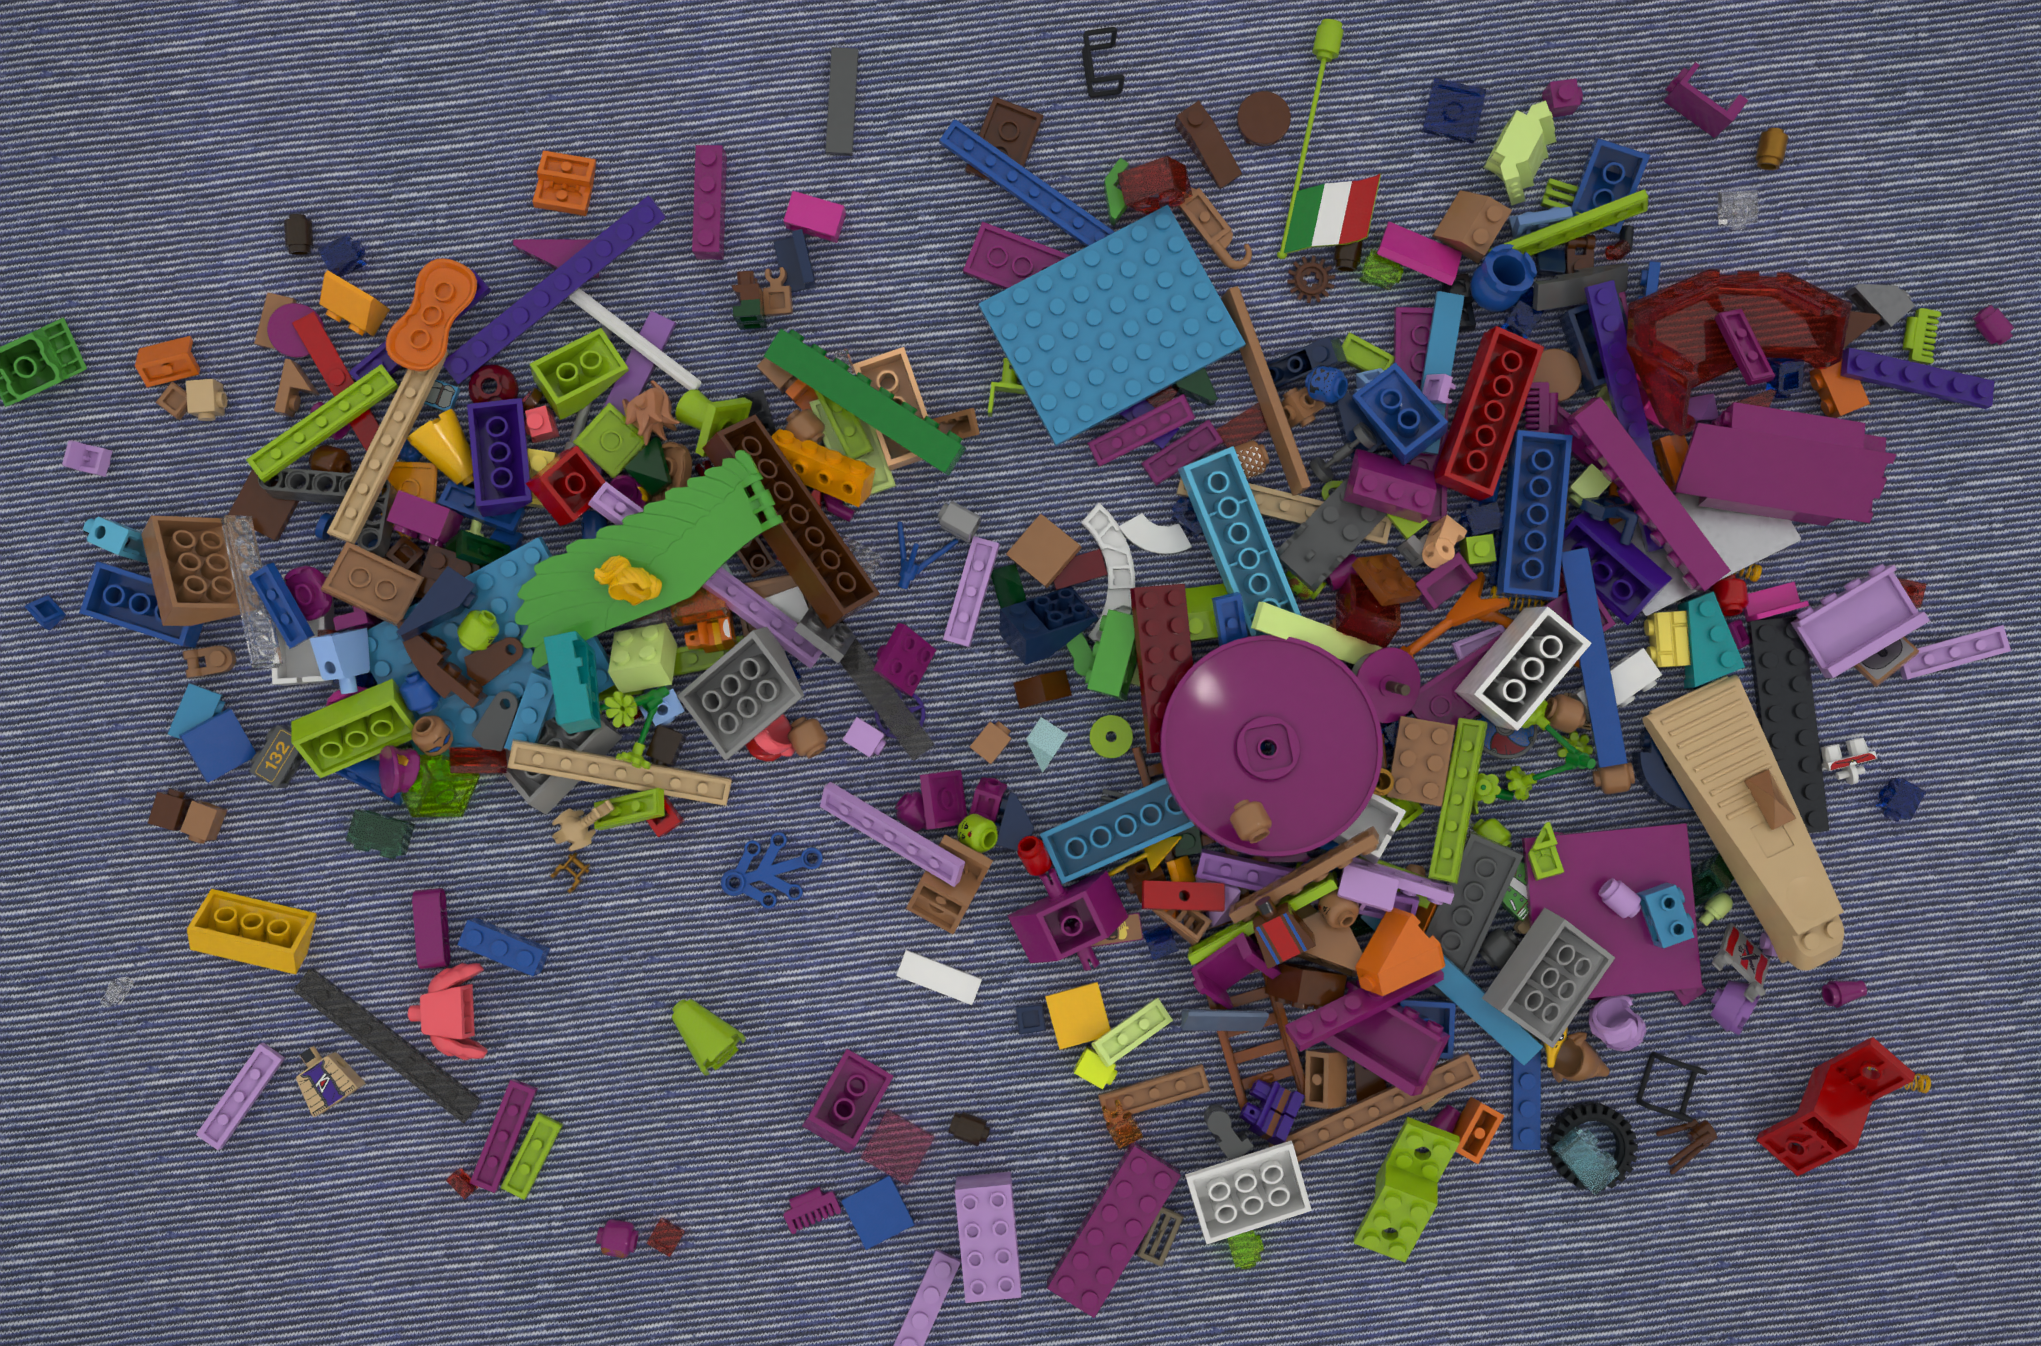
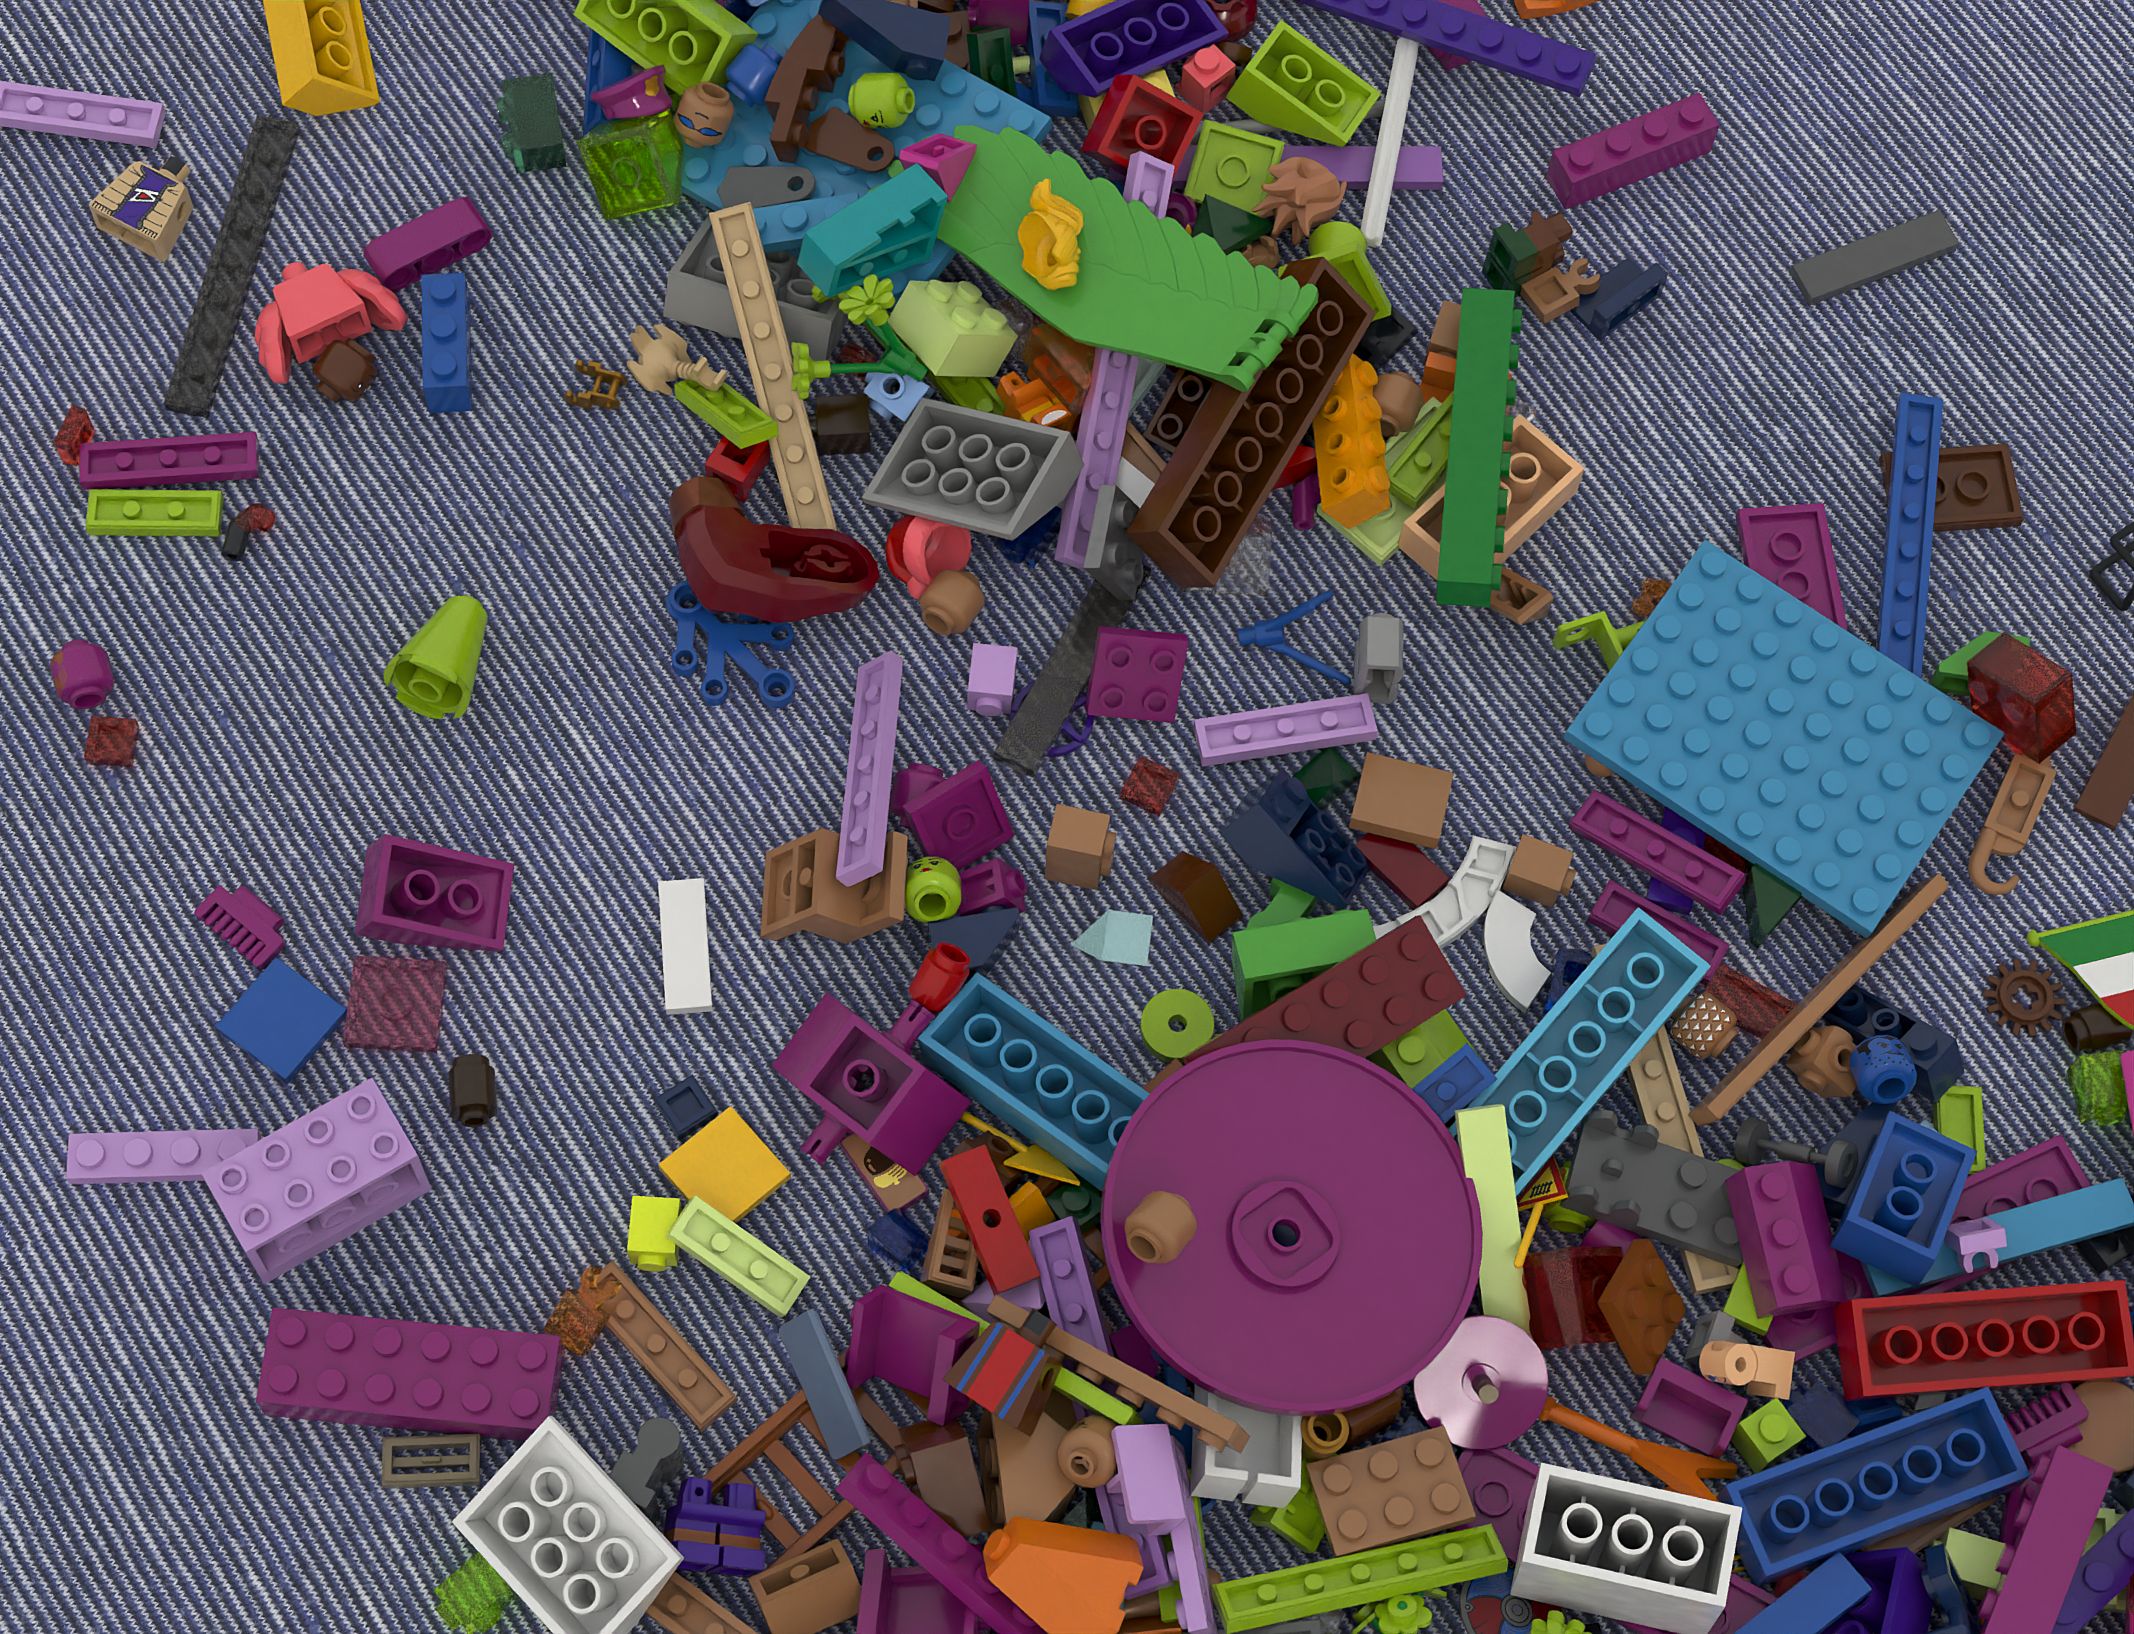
camera: 60 degrees right, 20 degrees down
clear red tile [449,747,507,773] -> none
dark pink panel [783,191,846,243] -> none
none -> arm [221,503,276,561]
none -> reddish brown head [312,337,378,403]
none -> dark red piece [669,476,879,623]
none -> dark pink slope [899,133,977,203]
none -> clear red tile [1120,756,1180,817]
none -> medium nougat brick [1502,834,1577,908]
none -> yellow piece [1514,1156,1568,1269]
none -> clear orange plate [1631,578,1671,617]

